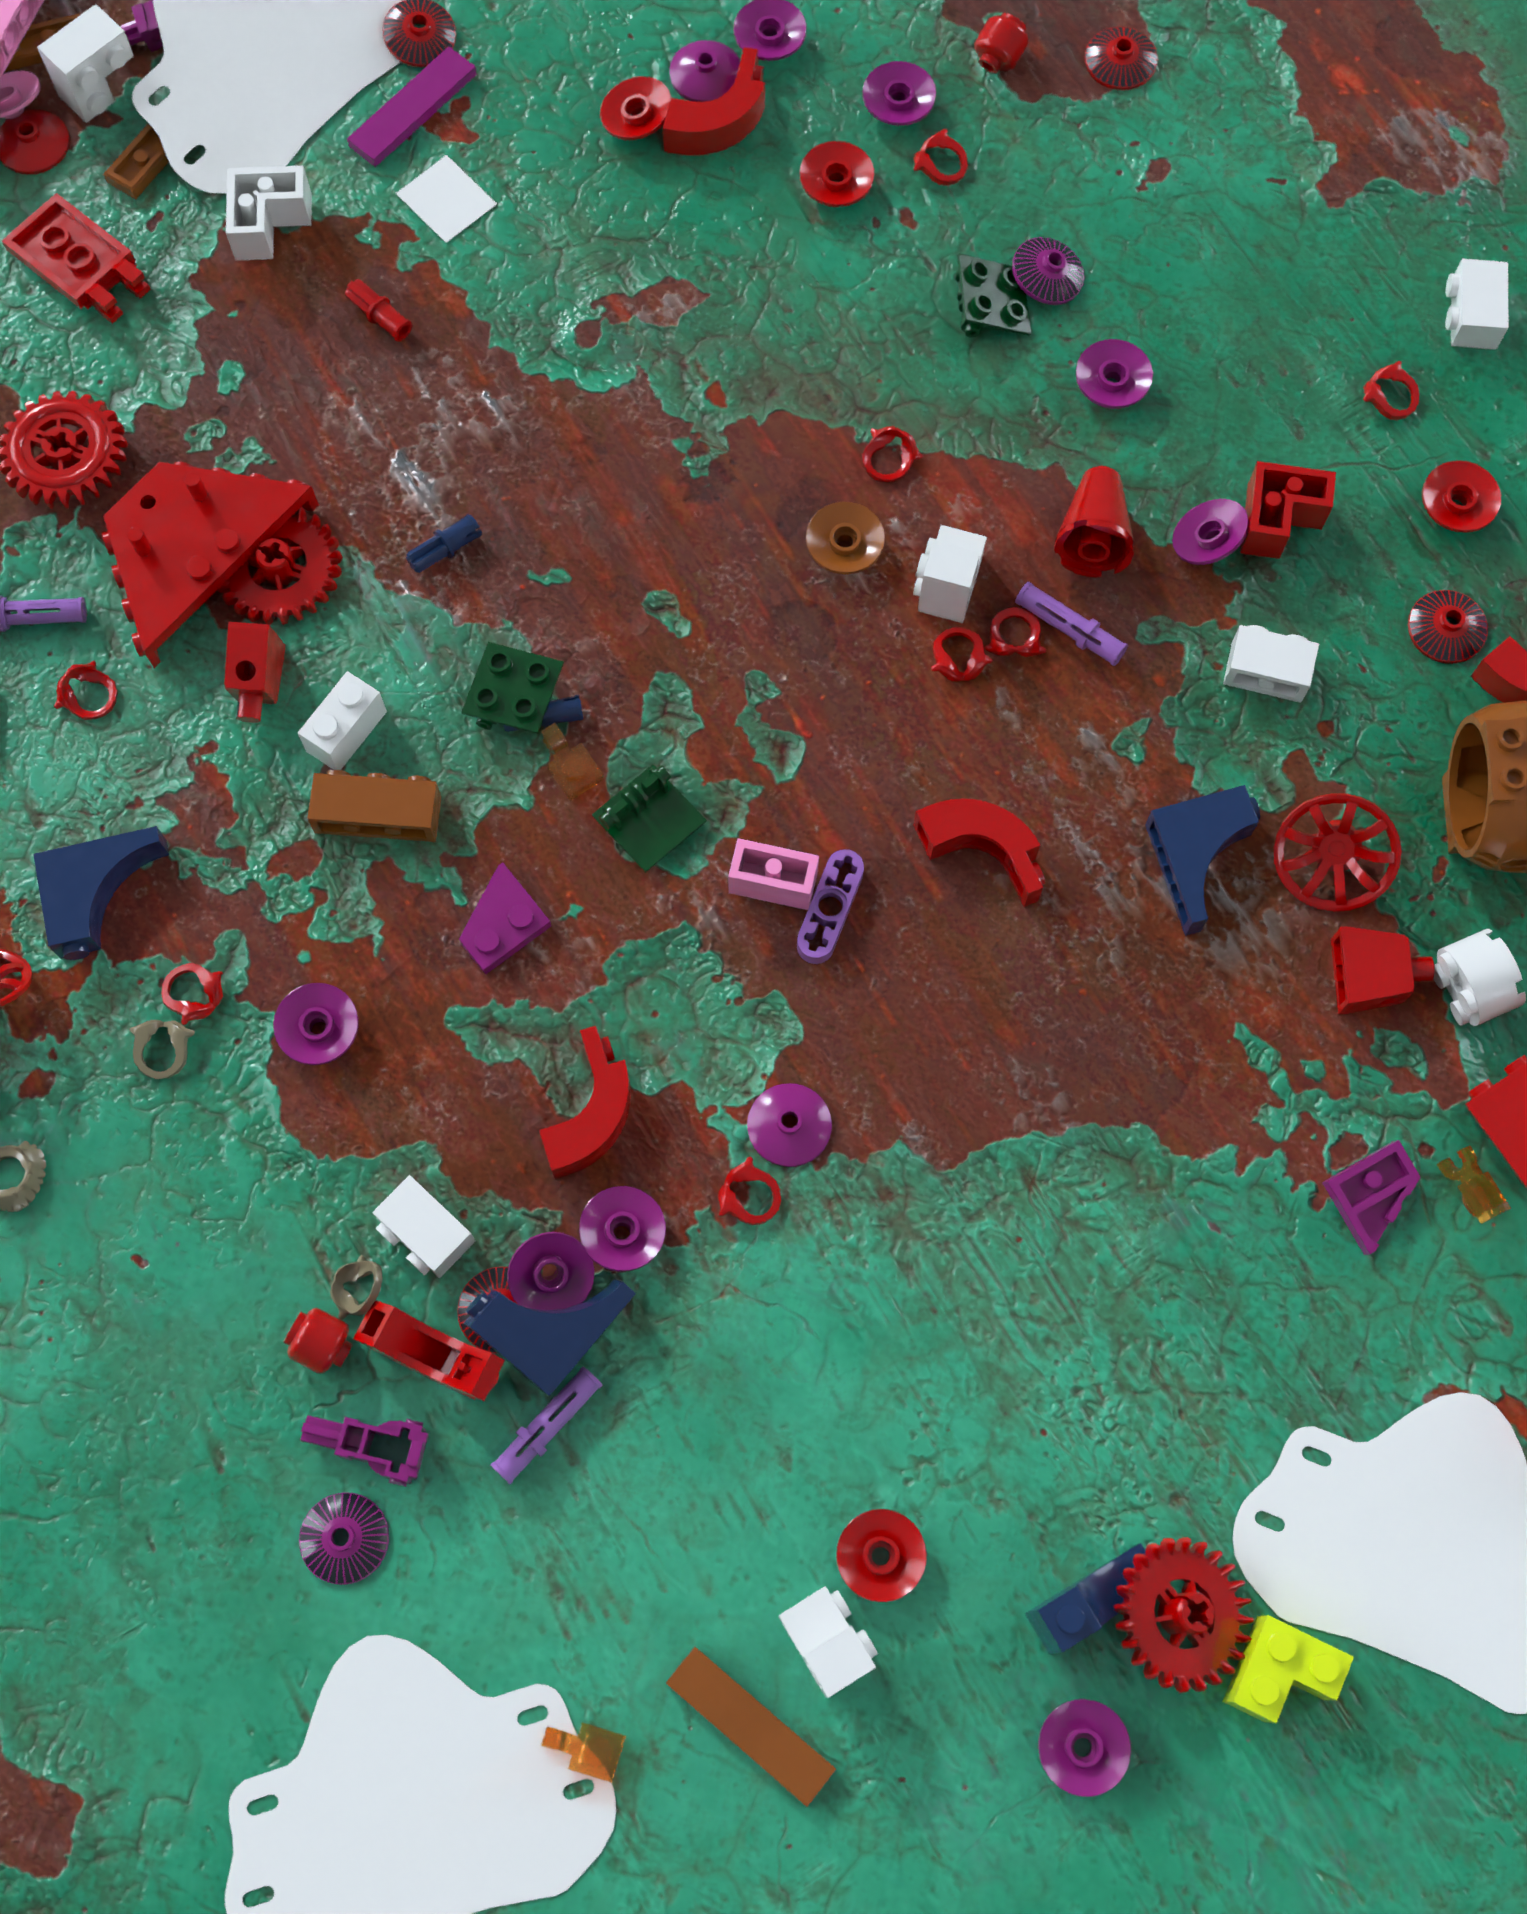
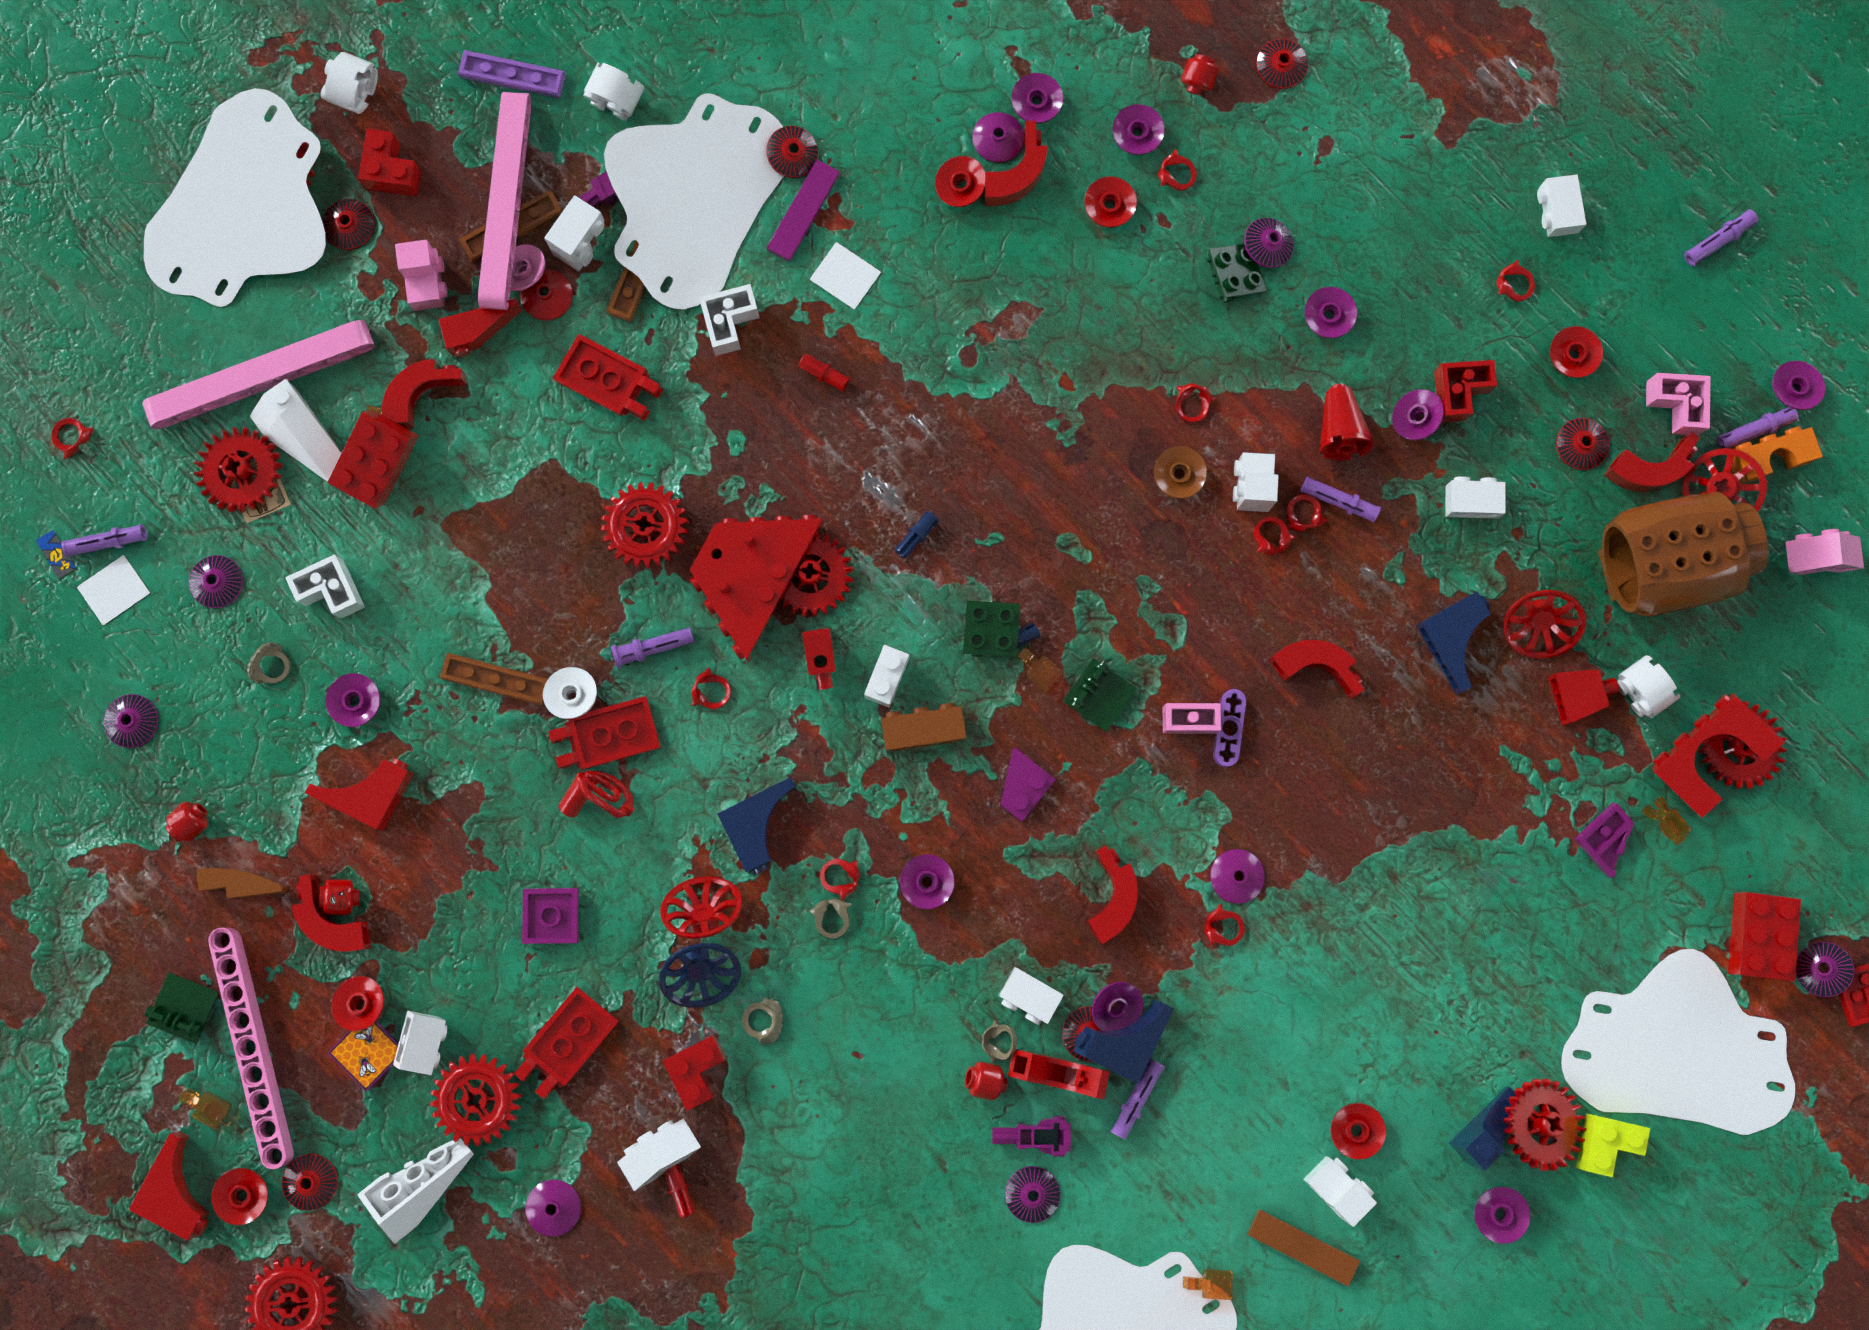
camera: 15 degrees left, 10 degrees up
magenta dish [579,1186,666,1272] -> none

